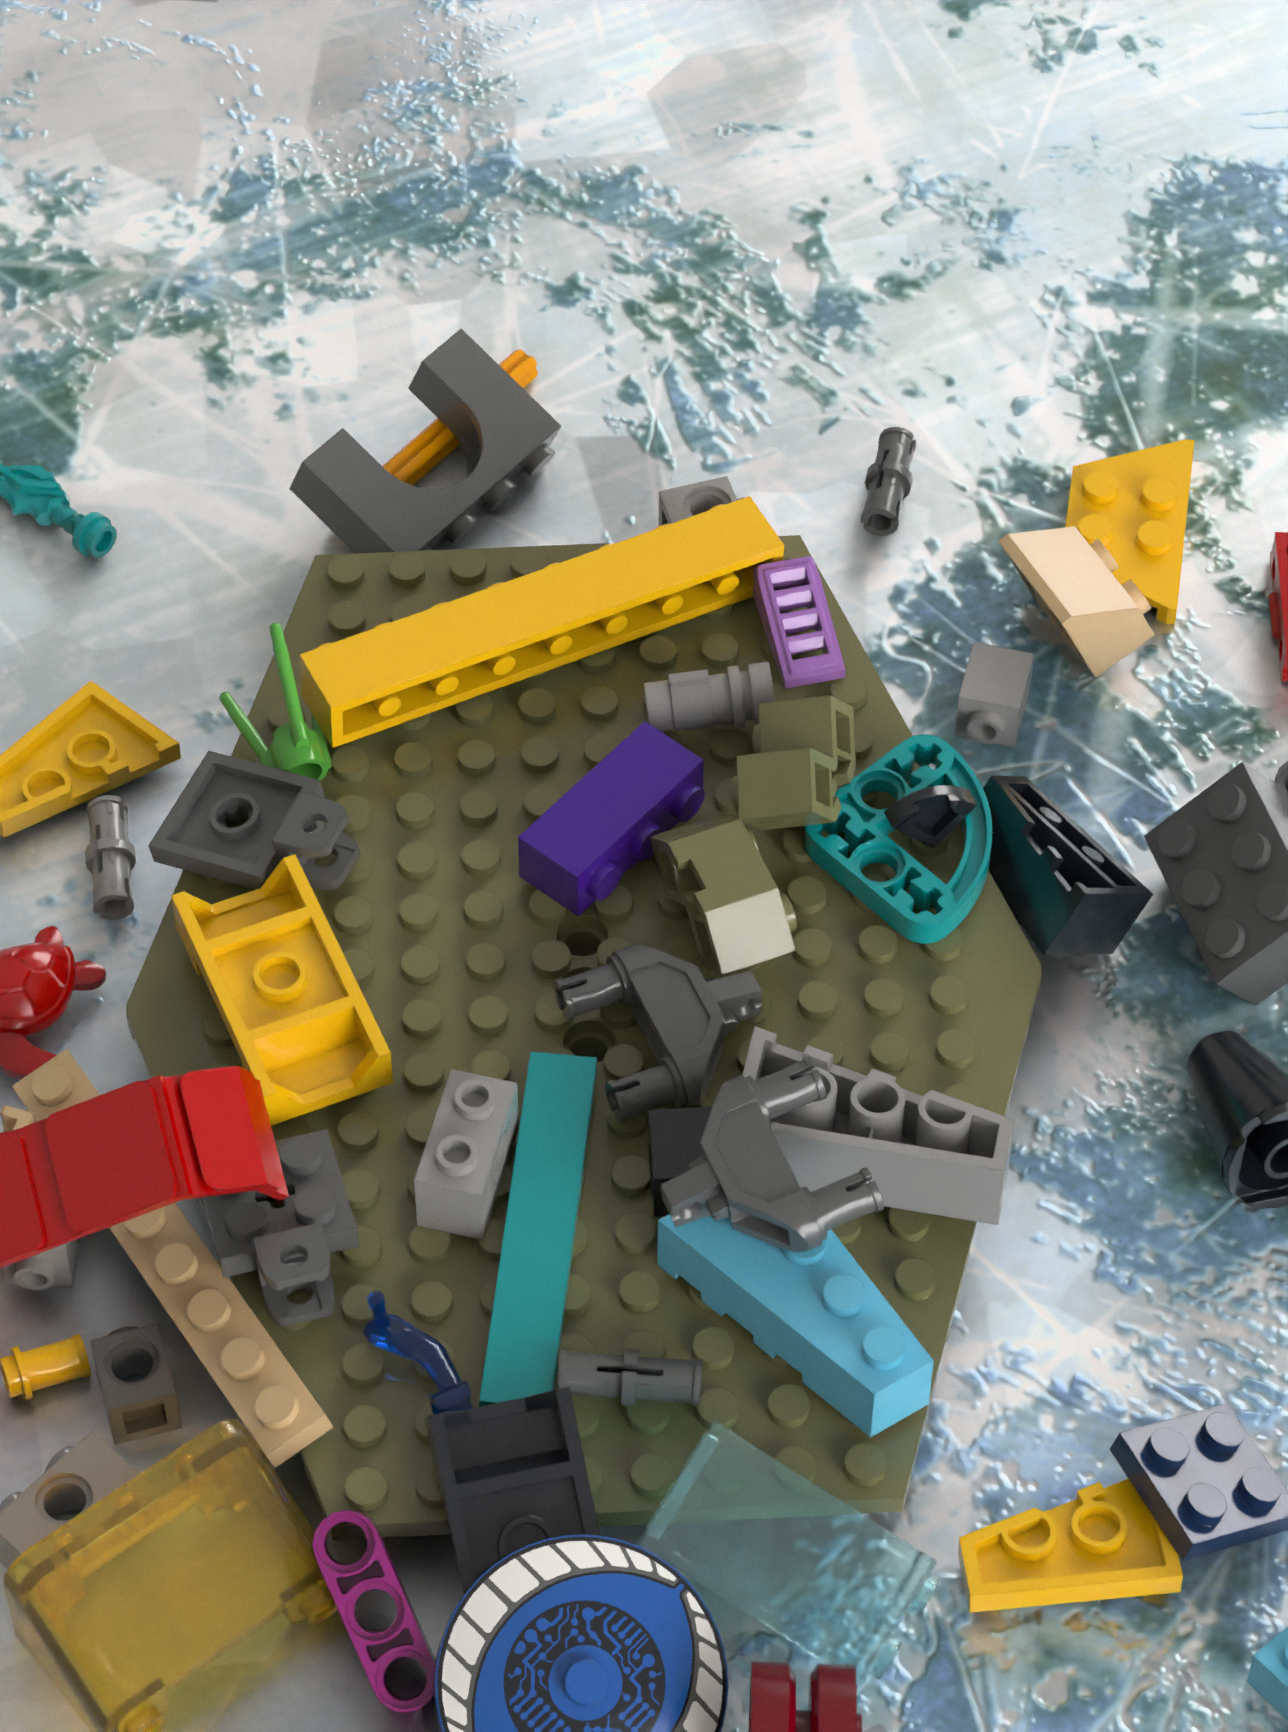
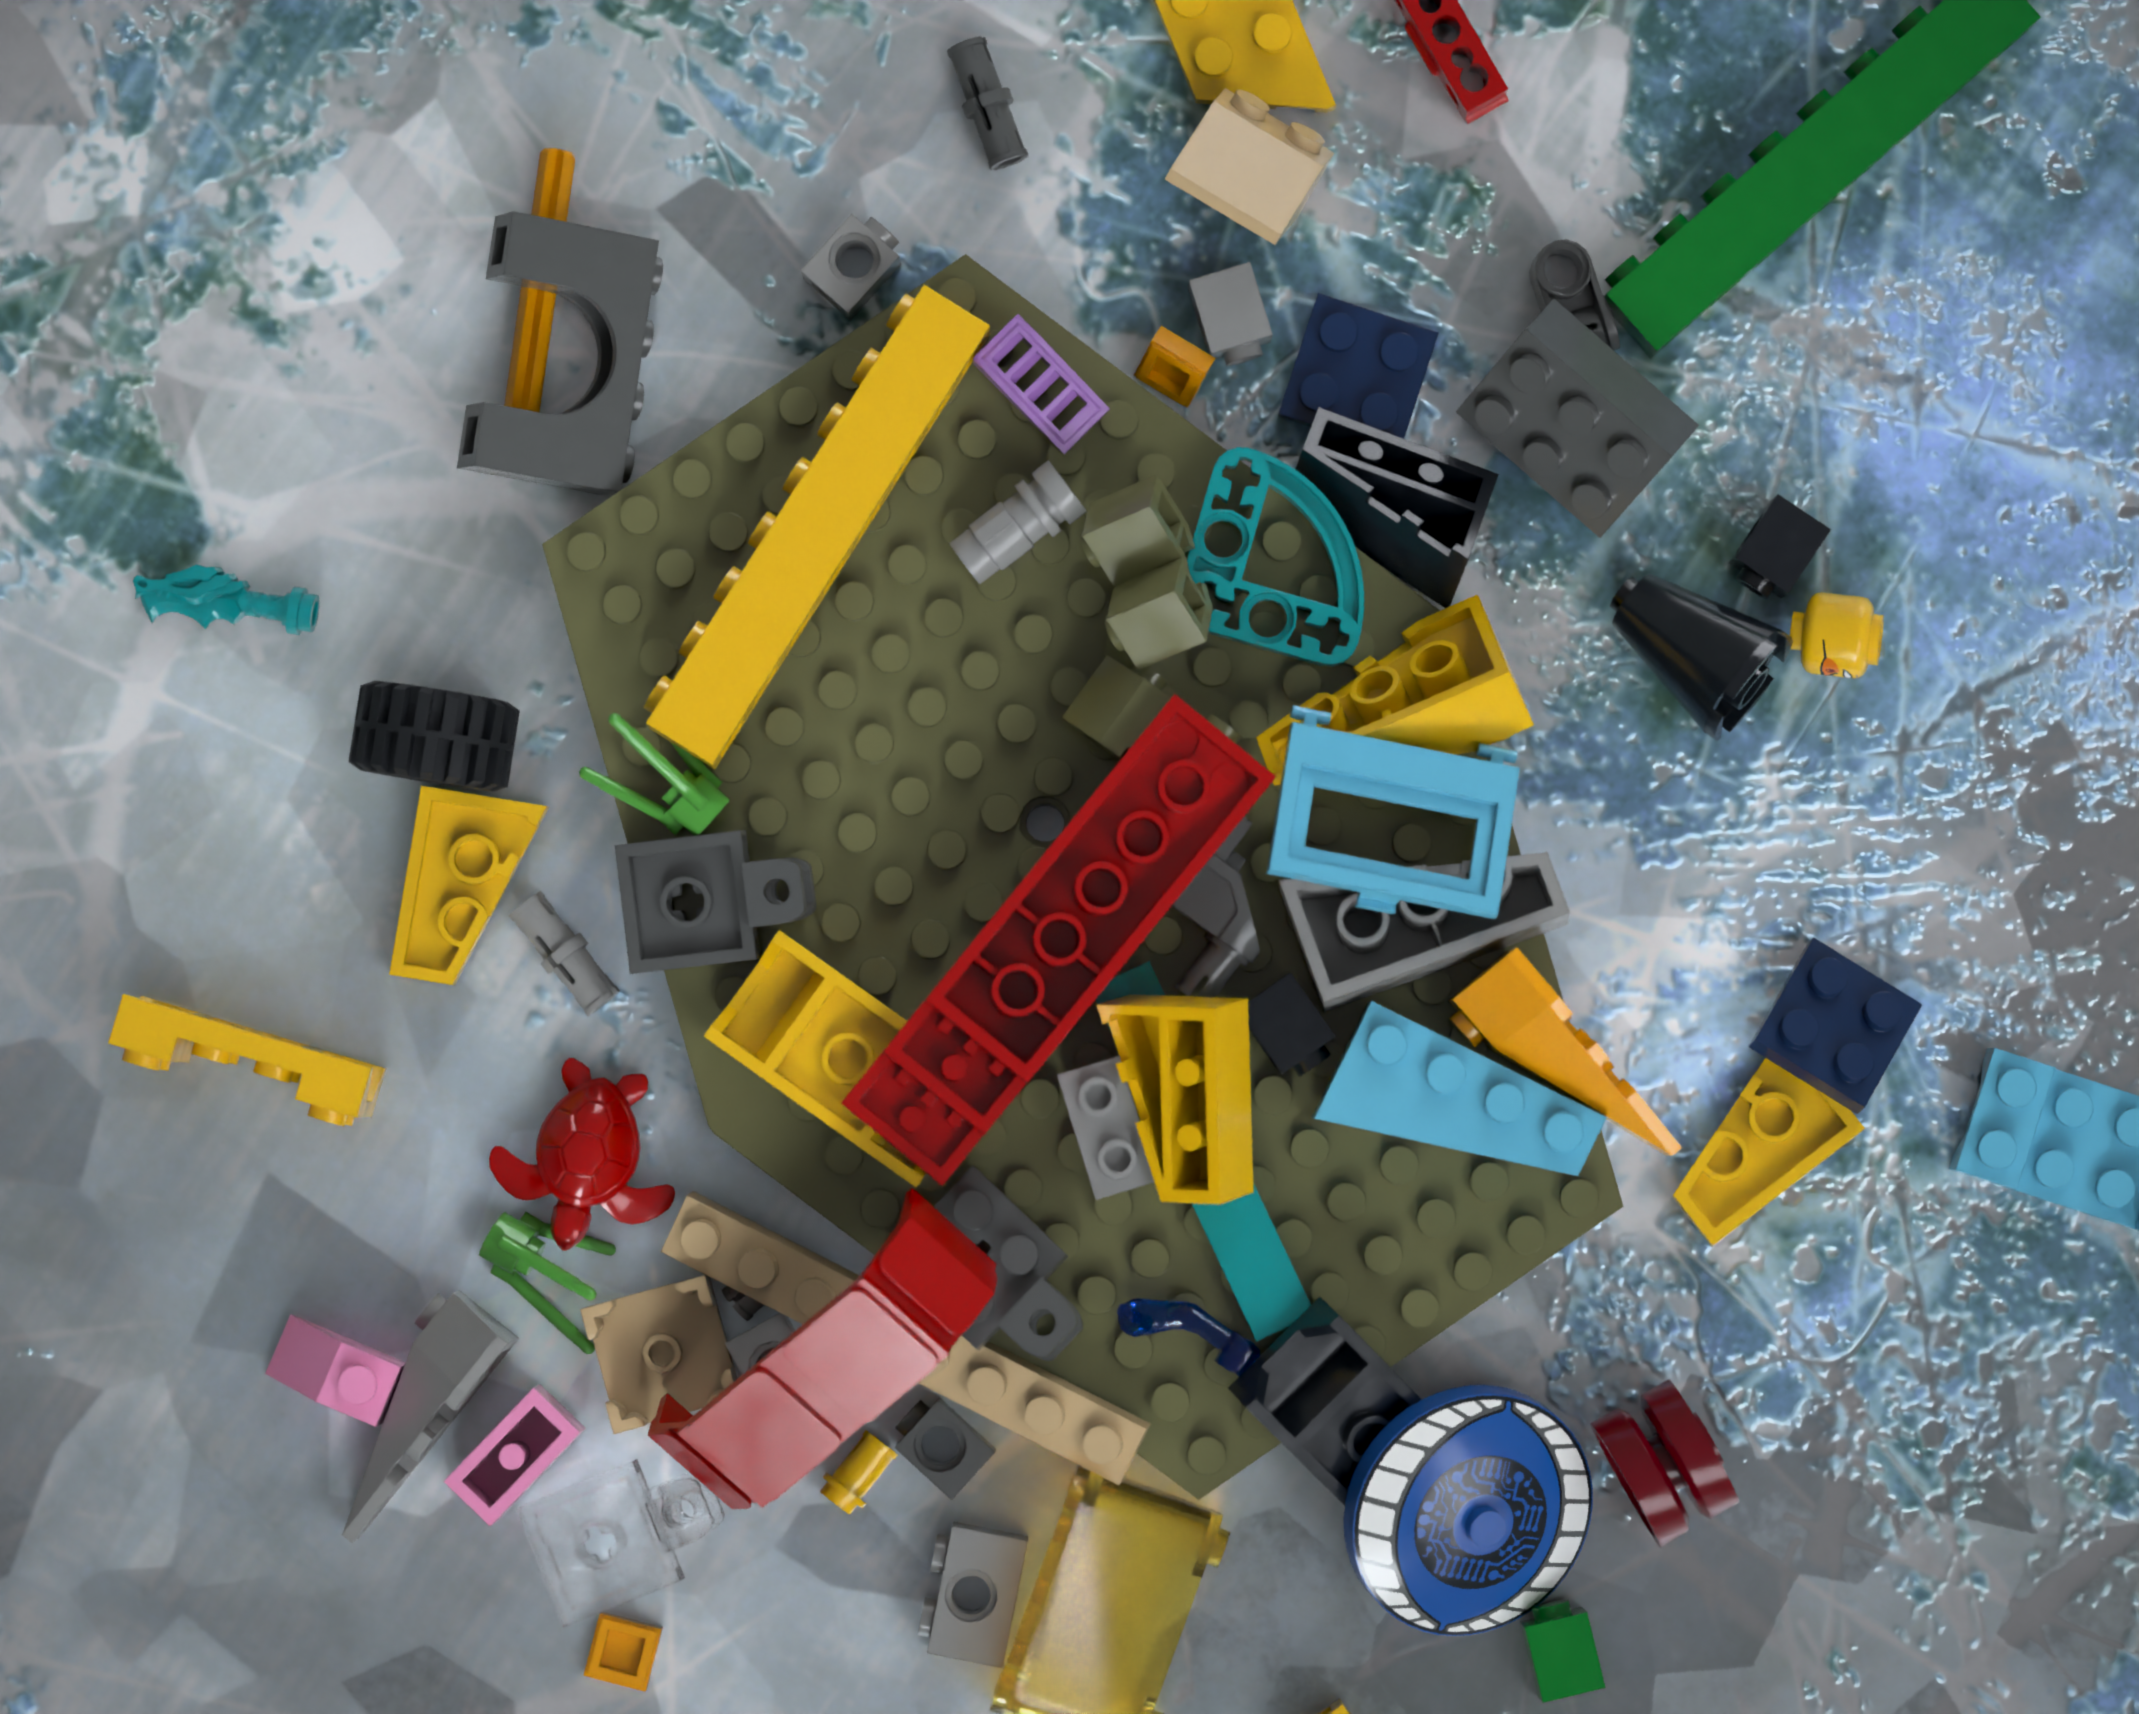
camera: 30 degrees left, 35 degrees up
magenta beam [312,1510,436,1713] -> none
dark purple brick [518,721,705,916] -> none
dark grey pin [558,1349,703,1406] -> none
clear light blue panel [636,1420,939,1686] -> none
dark grey connector [661,1057,884,1252] -> none
black tile [884,785,977,849] -> none
none -> black tyre [348,681,520,792]
none -> red slope [840,694,1276,1186]
none -> yellow wedge [1096,995,1254,1205]
none -> light orange tile [1133,326,1216,408]
none -> yellow wedge [1256,594,1534,786]
none -> medium azure piece [1266,705,1520,919]
none -> dark blue plate [1278,293,1439,439]
none -> light orange wedge [1448,947,1682,1156]

